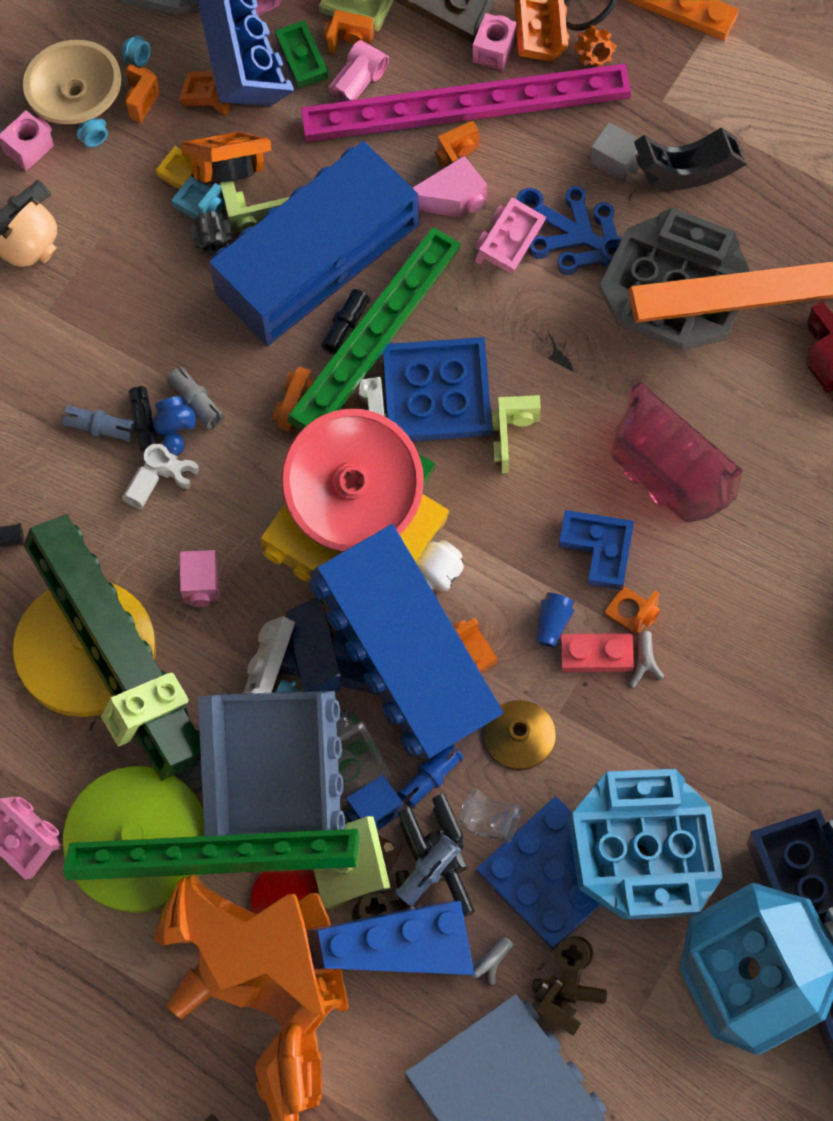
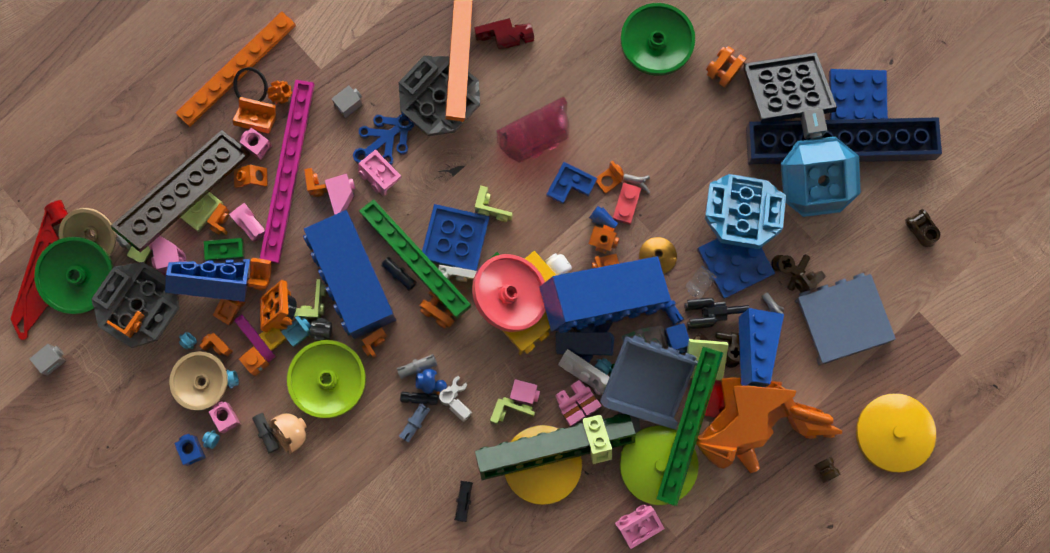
camera: 75 degrees left, 10 degrees up
sand blue pin [395,835,461,907] -> none
black arch [634,127,747,190] -> none
none -> orange bracket [234,165,268,188]
none -> magenta beam [234,314,276,363]
none -> orange brick [239,346,270,376]
none -> orange bracket [247,258,271,290]
none -> lime dish [287,340,366,419]
none -> orange bracket [362,327,387,358]
none -> yellowish green bracket [490,397,535,425]
none -> bright pink hips [555,380,602,427]
none -> orange brick [588,225,619,254]

